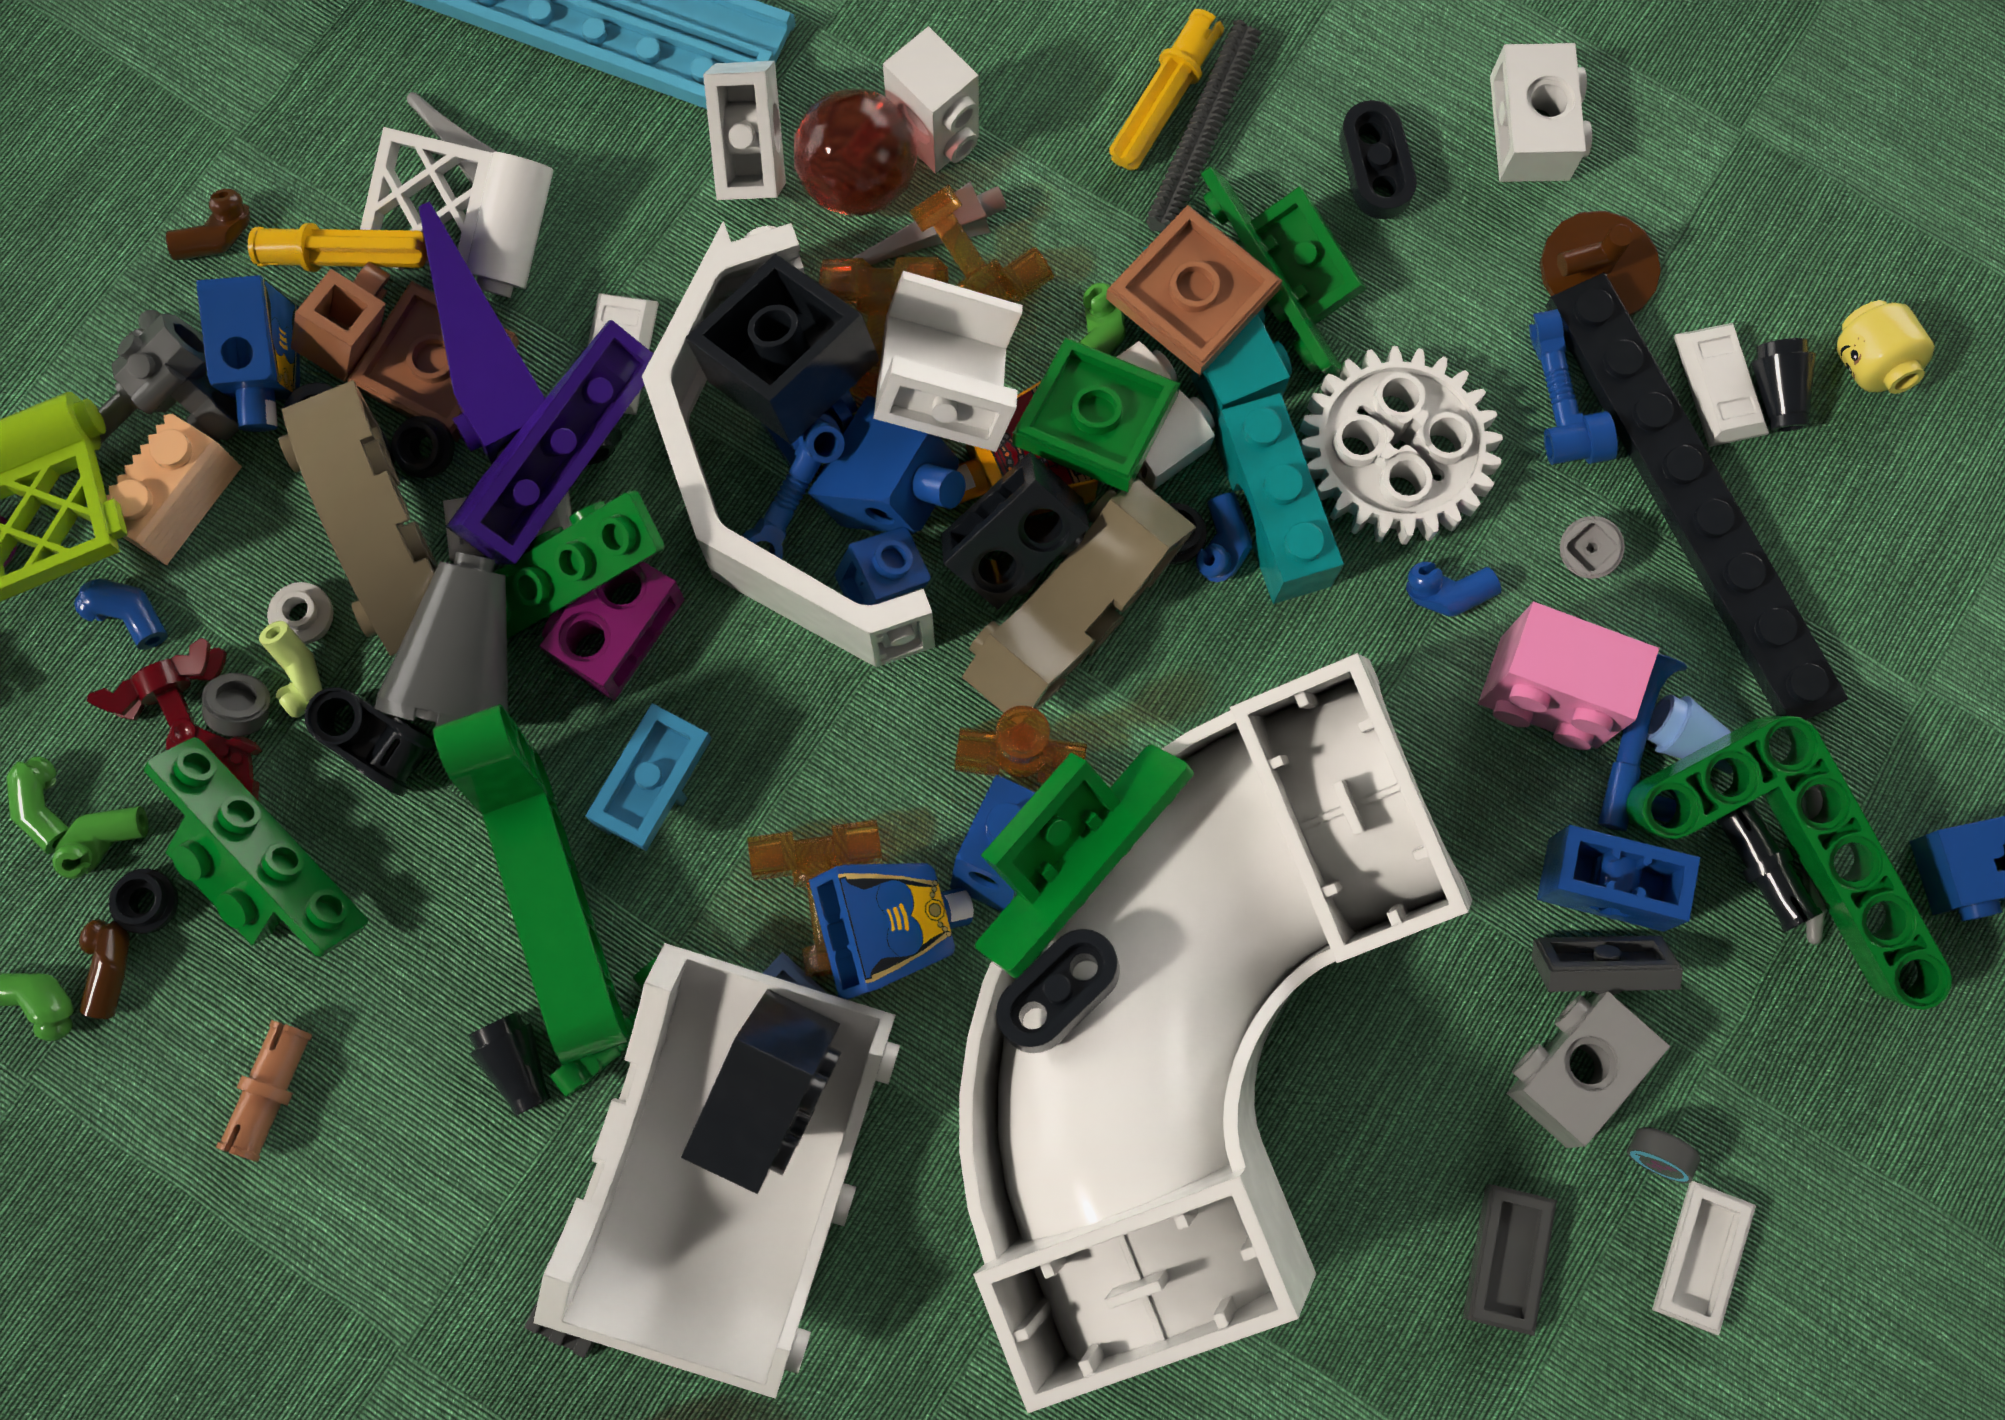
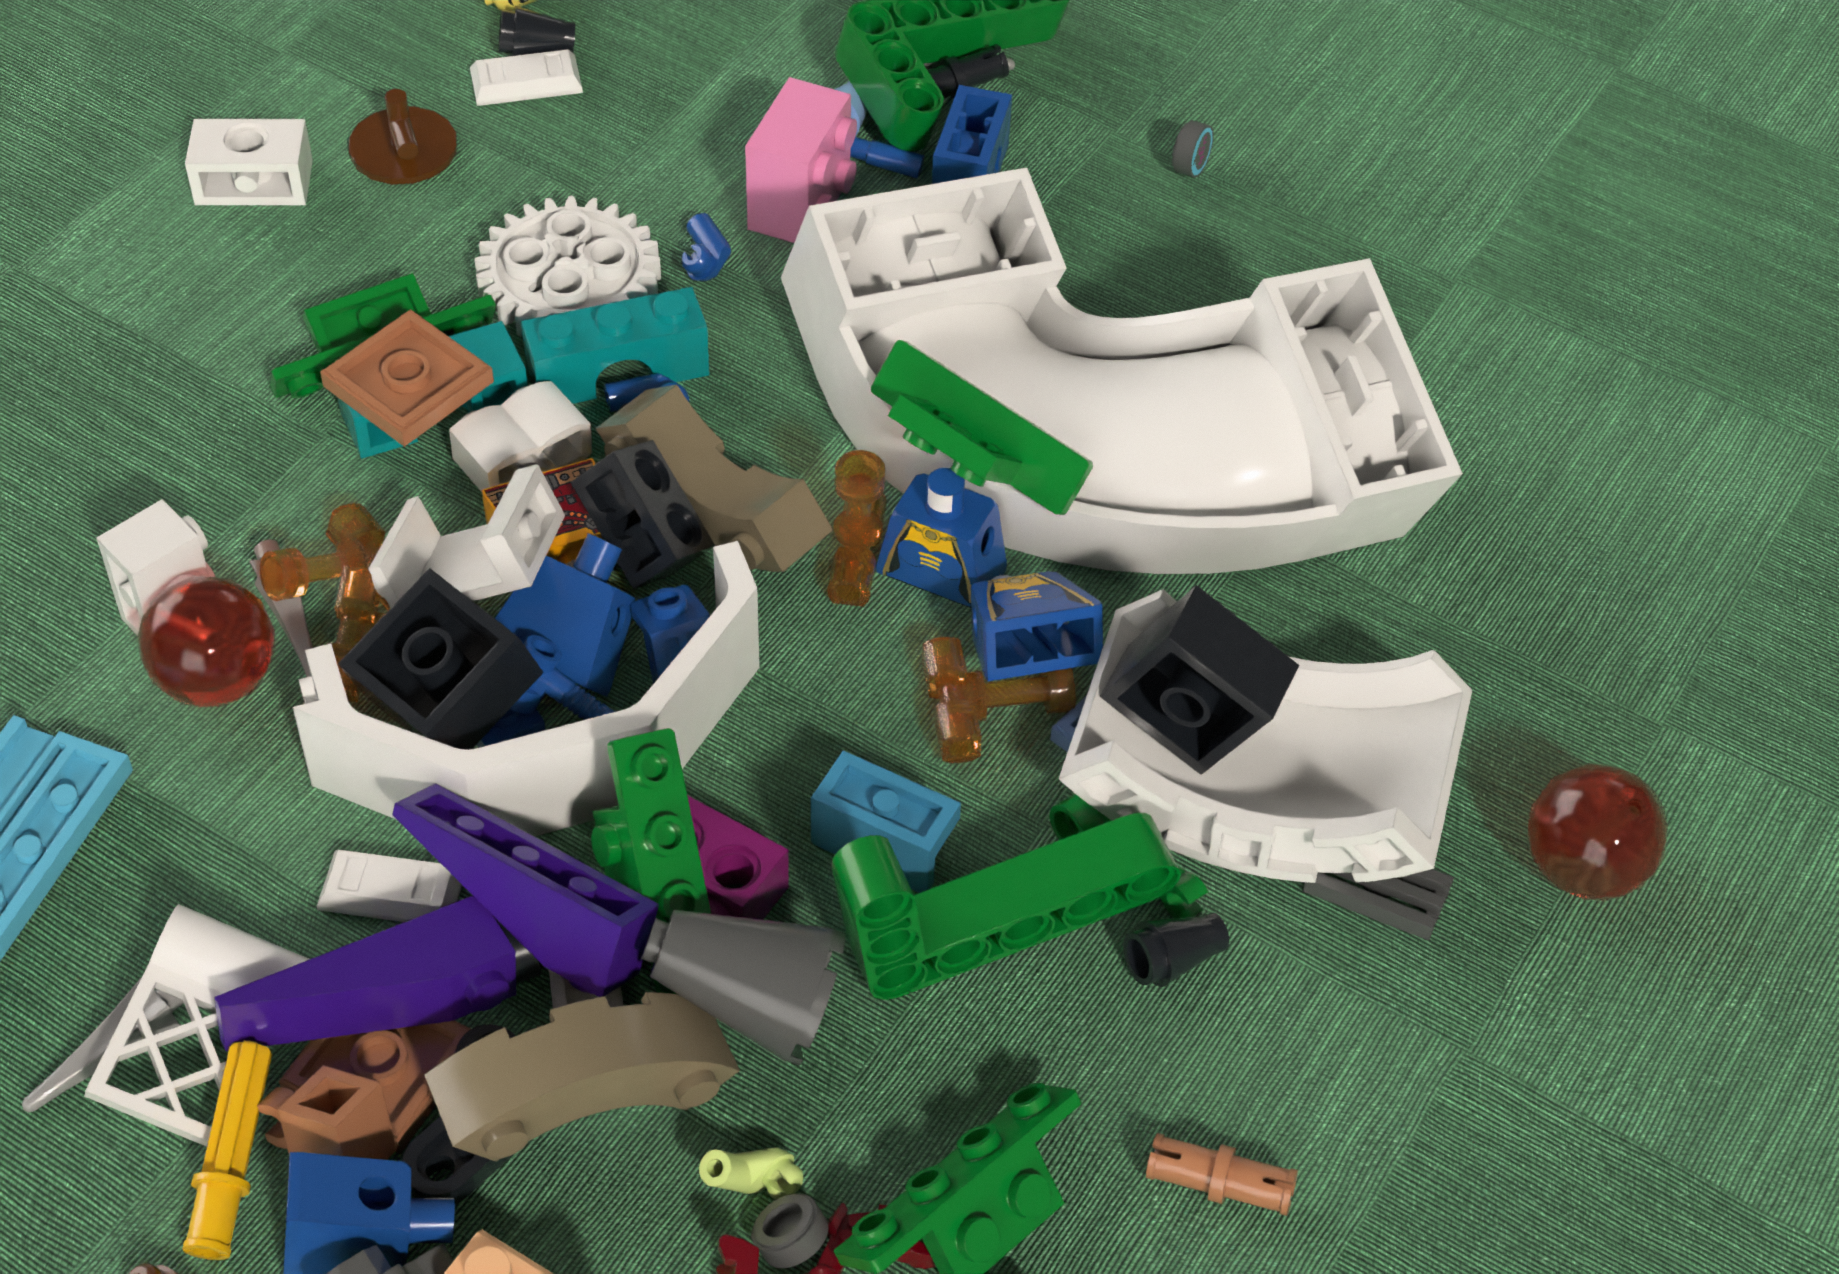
camera: 90 degrees left, 25 degrees down
white plate [267,582,334,645] -> none
black piece [305,687,437,797] -> none
white brick [703,61,786,200] -> none
black plate [996,929,1120,1053] -> none
green plate [1012,337,1180,493] -> none
bright green arm [1079,283,1126,355] -> none
yellow axle [1109,9,1225,171] -> none
dark grey axle [1146,20,1262,232] -> none
black plate [1339,100,1417,219] -> none
dark grey tile [1462,1184,1557,1336] -> none
light grey brick [1506,991,1671,1148] -> none
blue brick [1529,309,1618,465] -> none
dark grey plate [1531,936,1683,995] -> none
black plate [1545,272,1849,720] -> none
light grey tile [1560,516,1625,579] -> none
white tile [1652,1181,1756,1335] -> none

